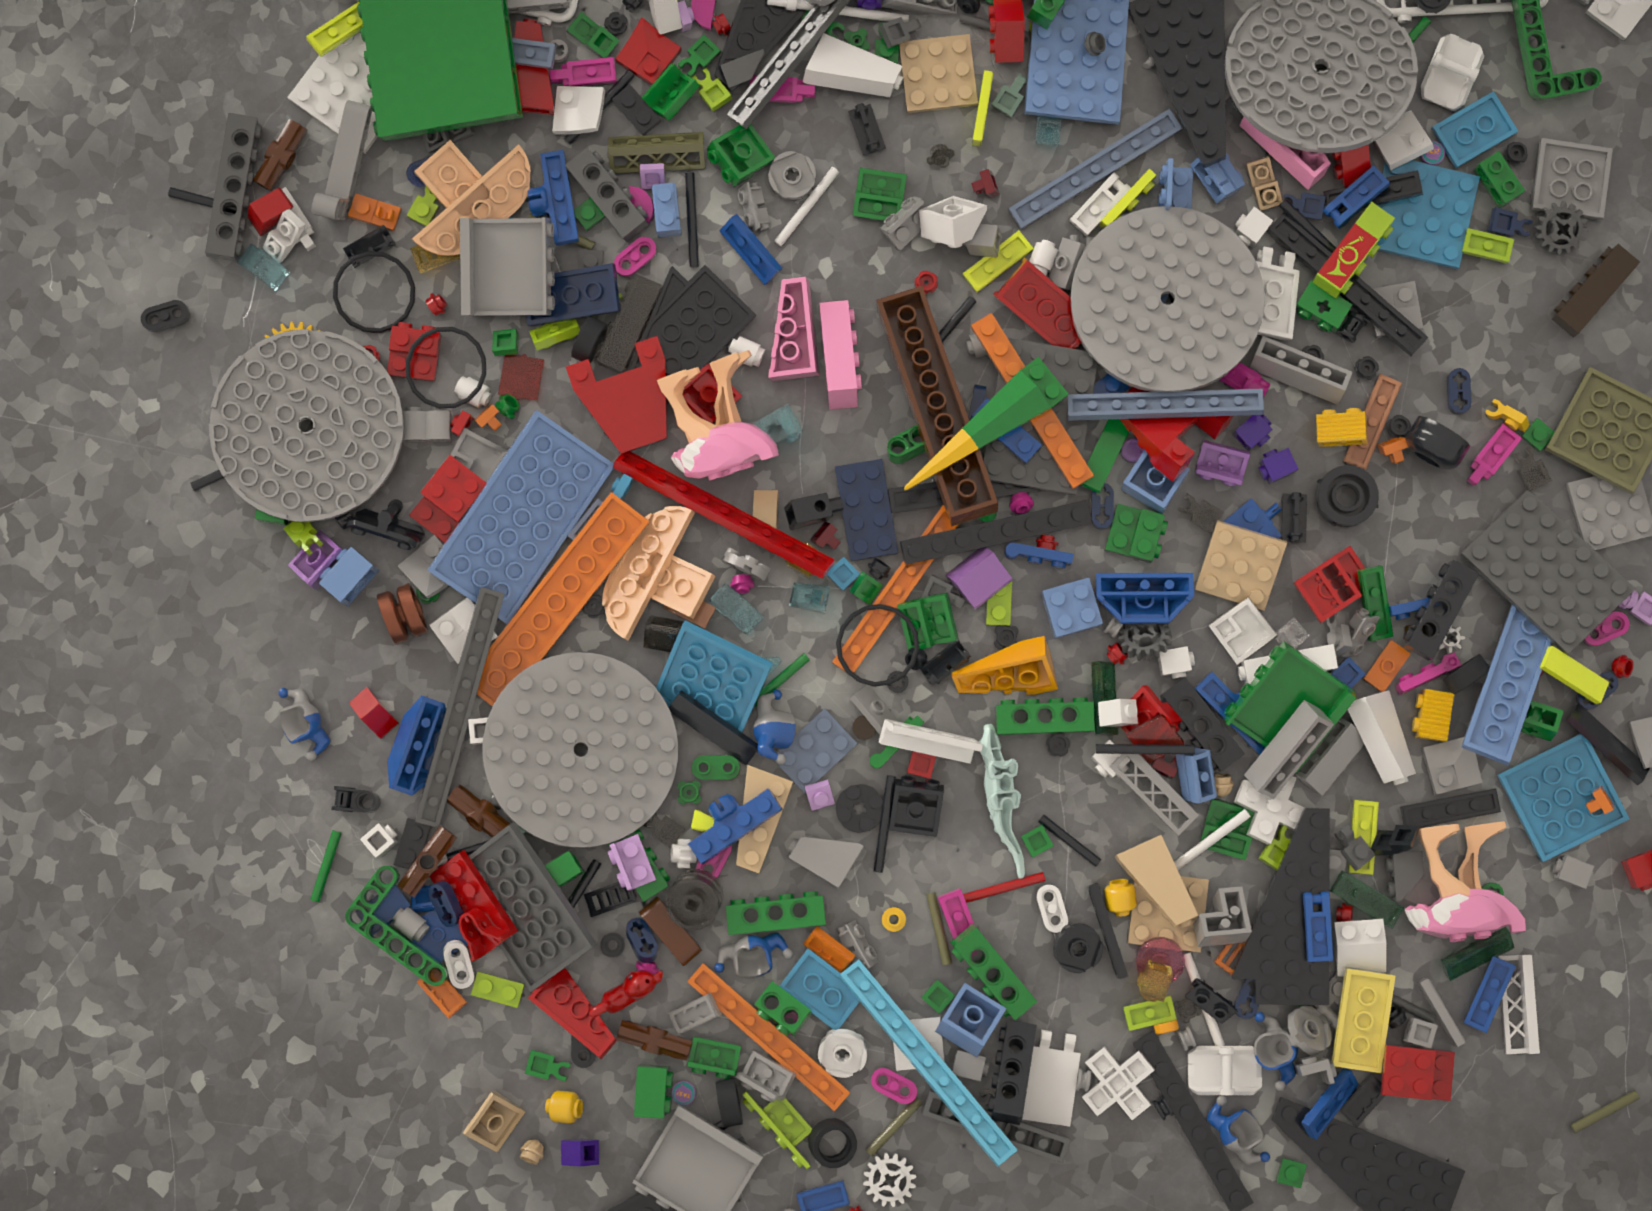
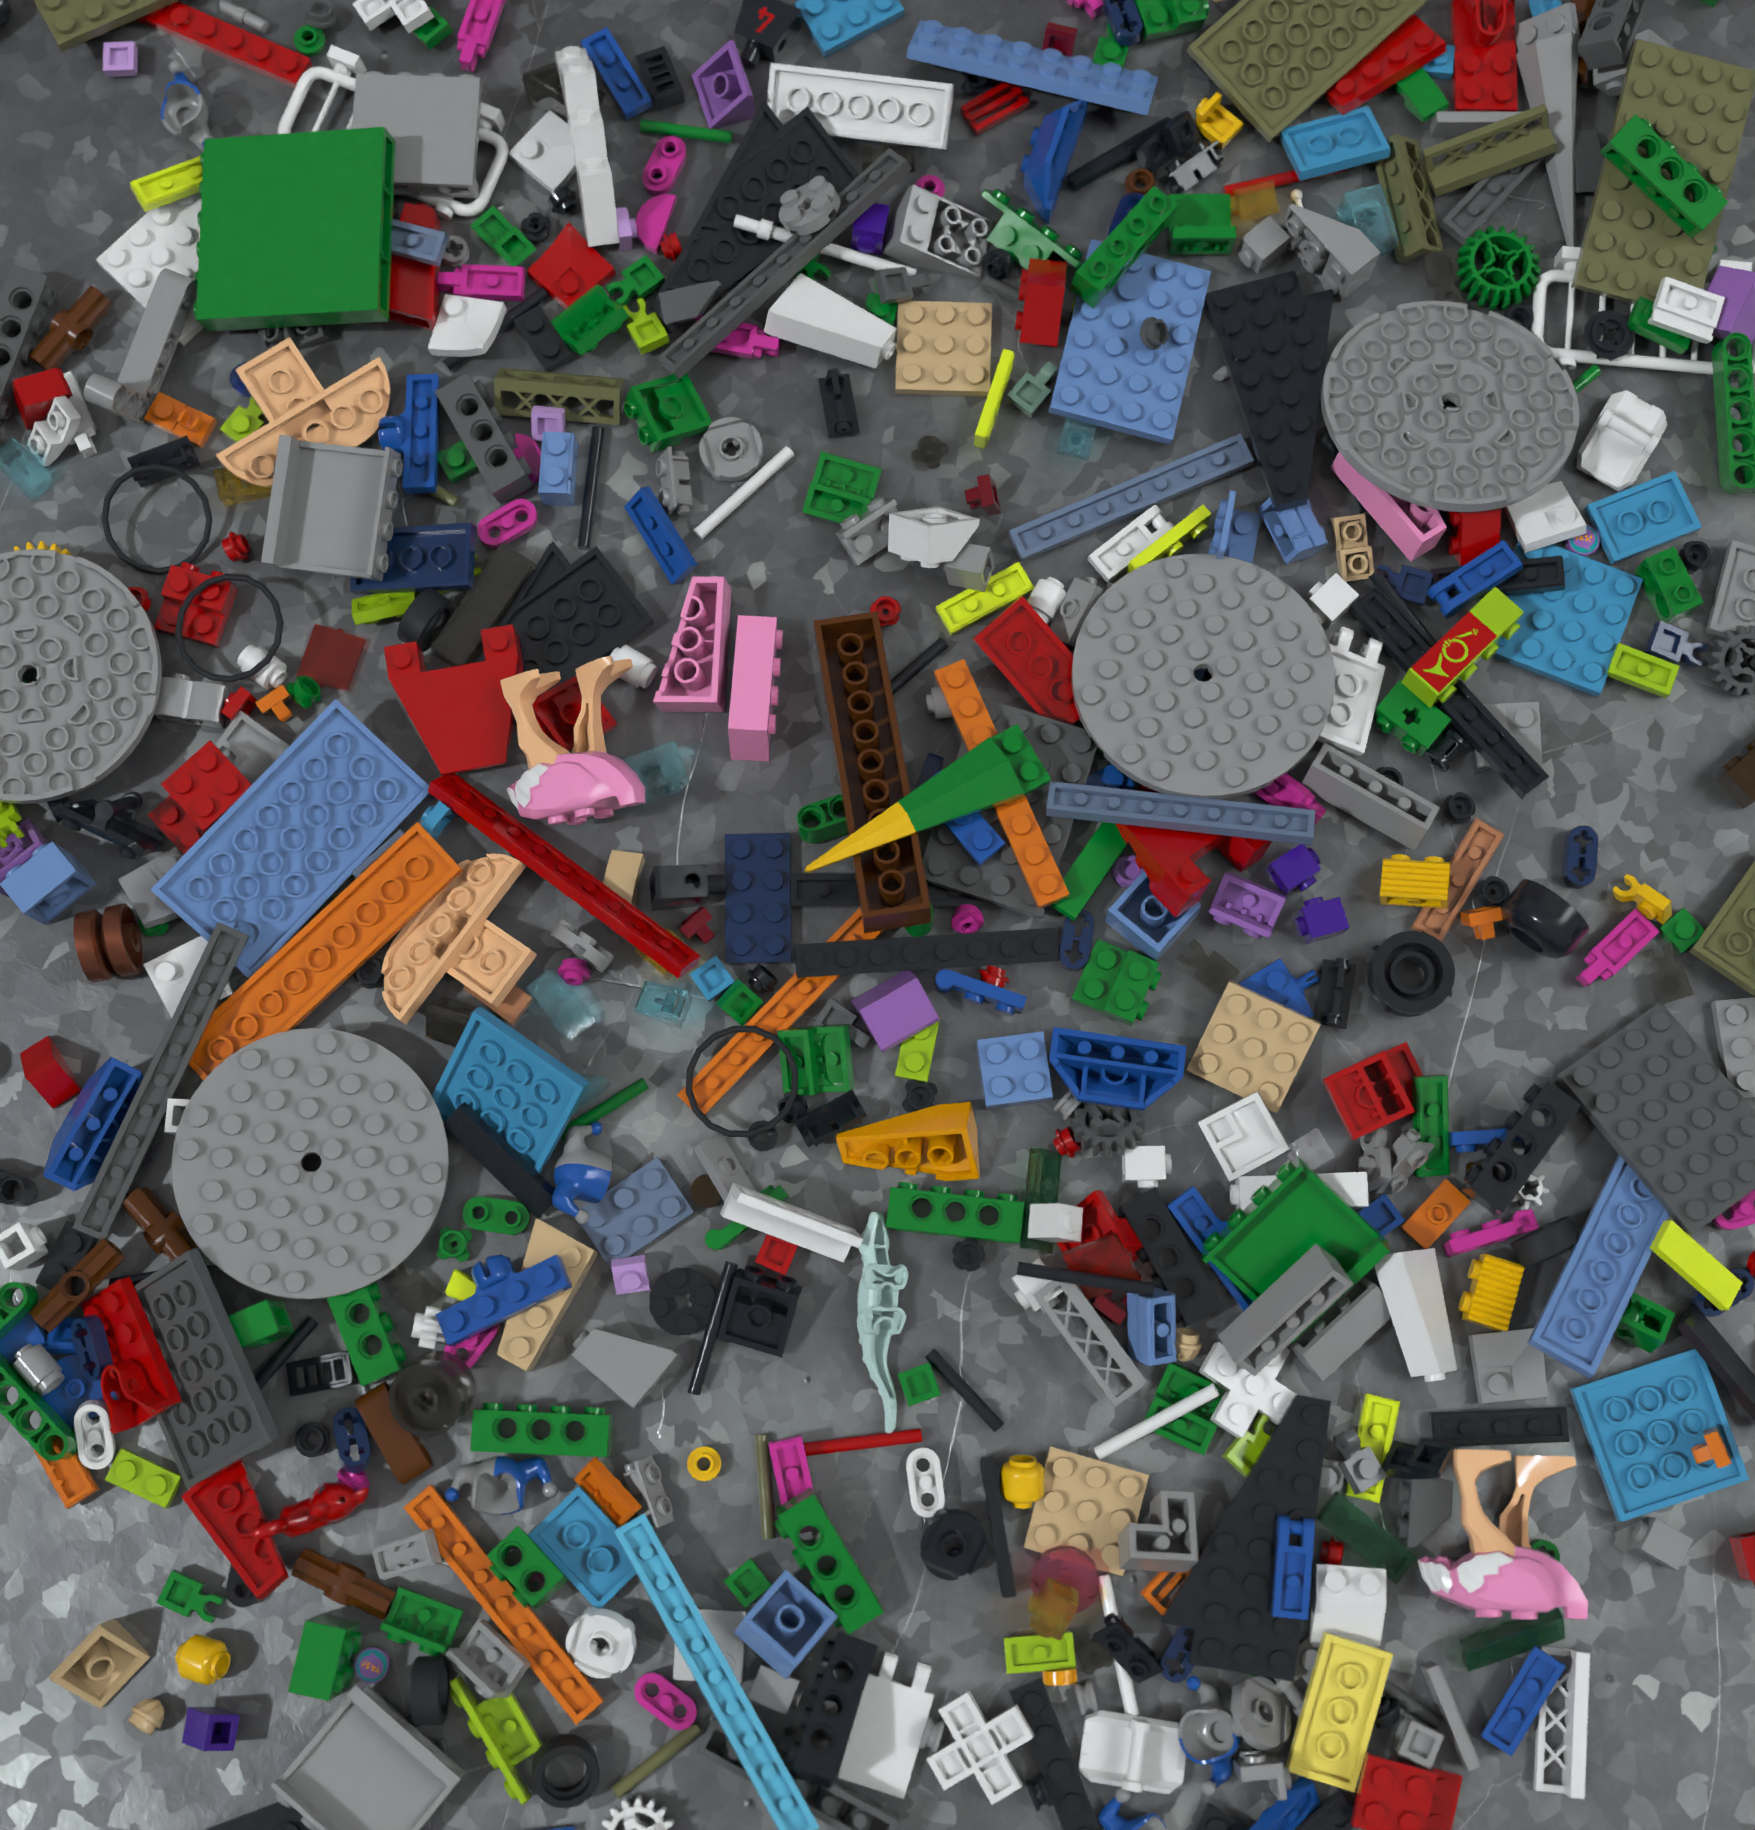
camera: 10 degrees right, 5 degrees down
green plate [492,328,519,356] -> none
lavender bracket [608,834,656,891] -> none
green plate [844,28,870,51] -> none
tan slope [1115,835,1199,929] -> none

